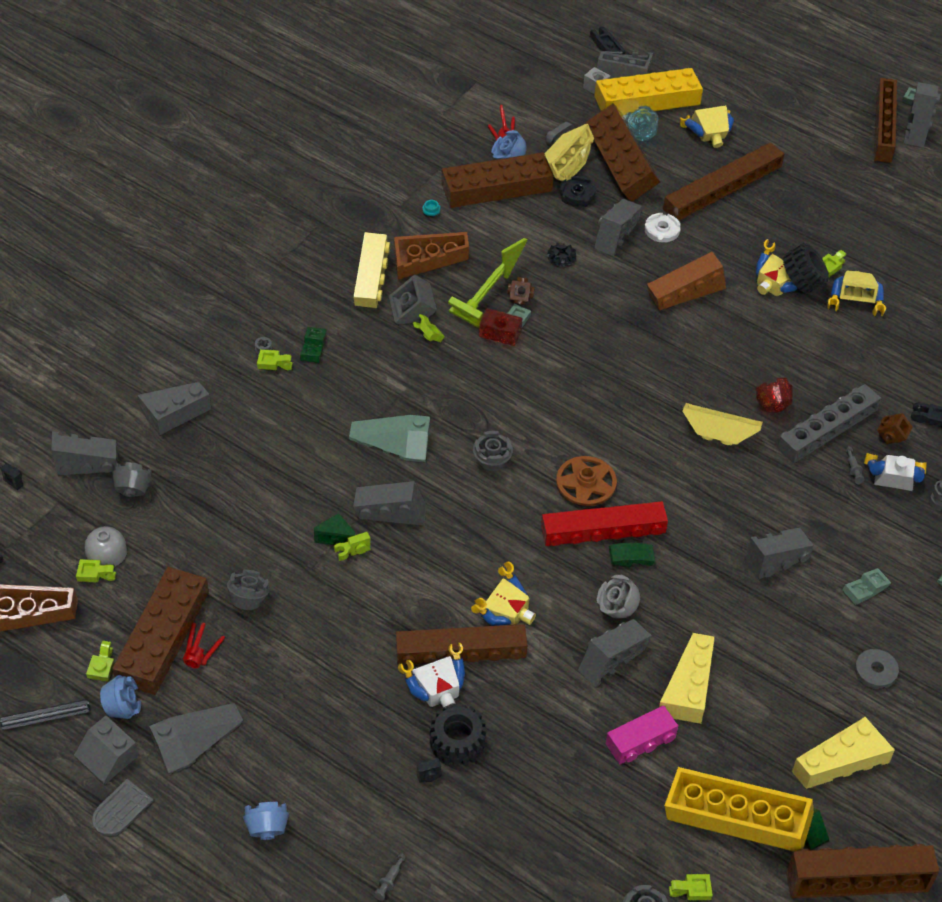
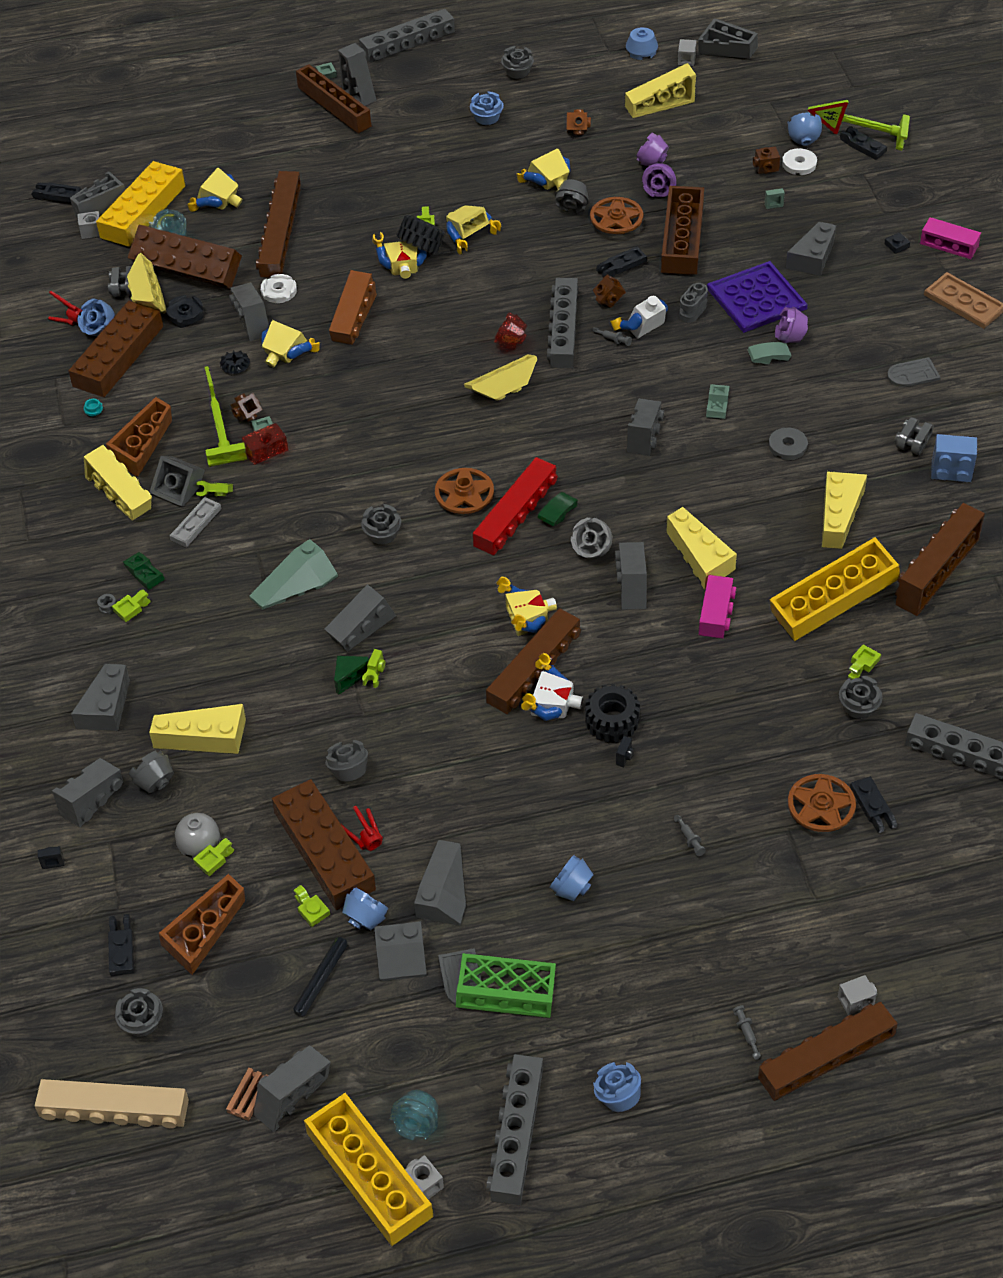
camera: 45 degrees left, 0 degrees up
none -> light yellow wedge [149,704,246,754]
none -> light grey tile [170,497,222,547]
none -> light yellow torso [261,320,320,368]
none -> bright green fence [456,953,556,1018]

